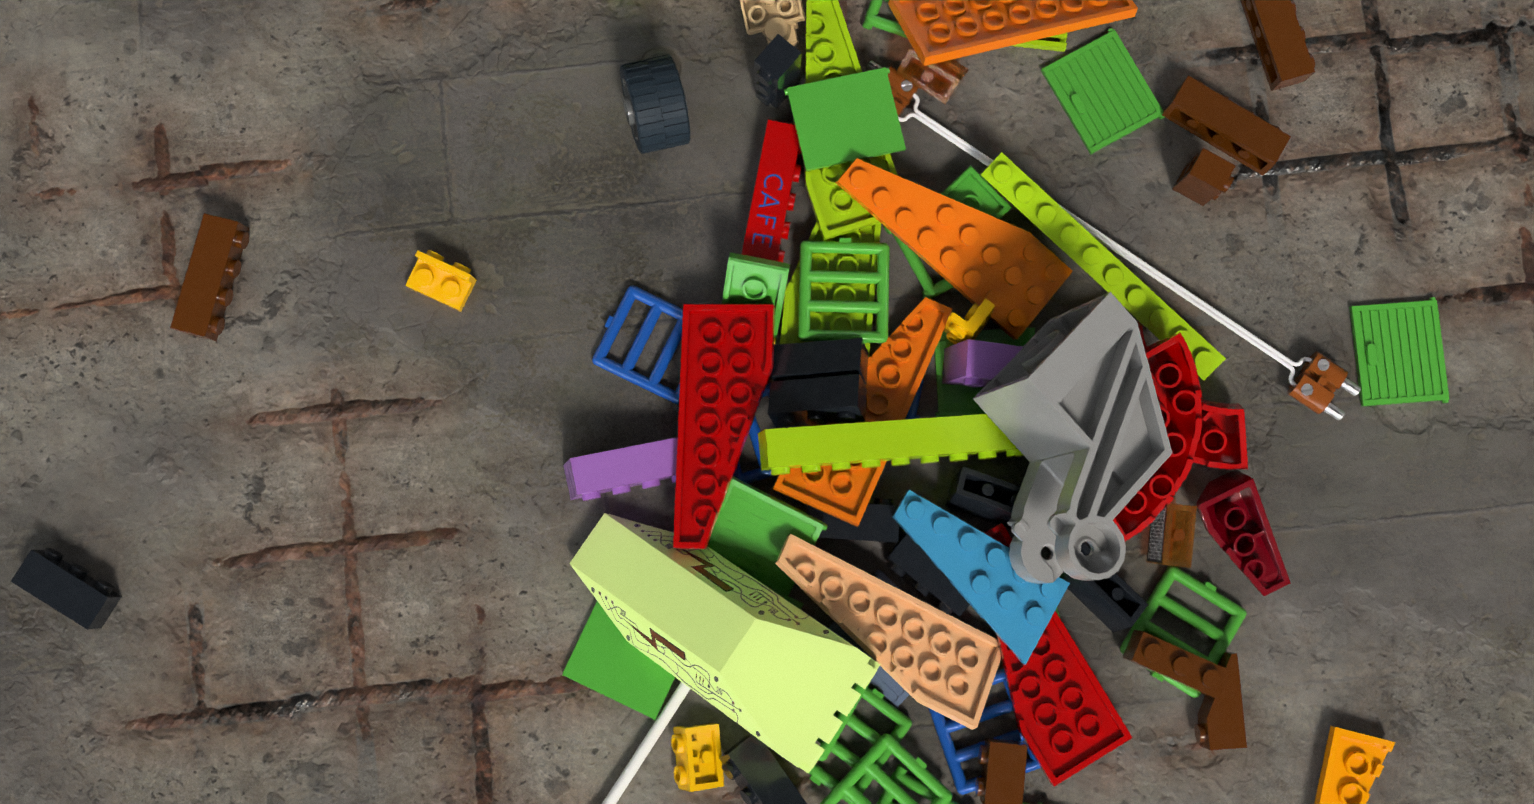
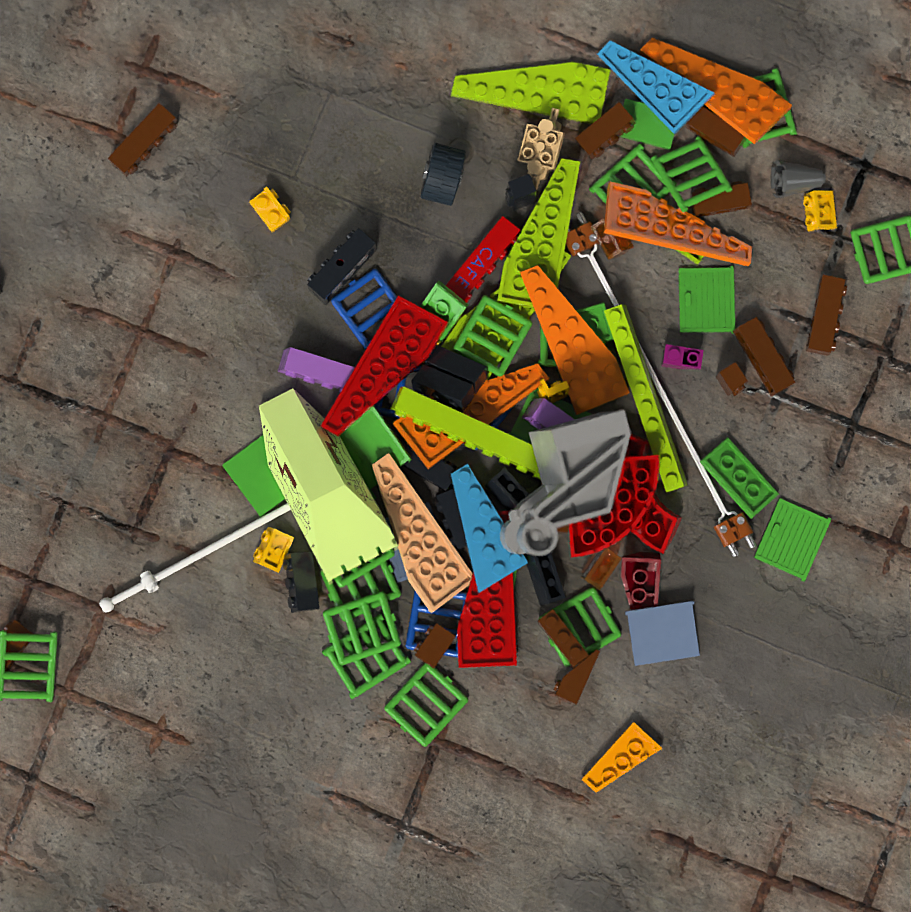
camera: 30 degrees right, 0 degrees up
bright green piece [784,67,906,171] -> none
none -> black brick [307,228,377,306]
none -> sand blue piece [625,601,700,666]
none -> magenta slope [661,344,704,370]
none -> bright green tile [700,437,779,519]

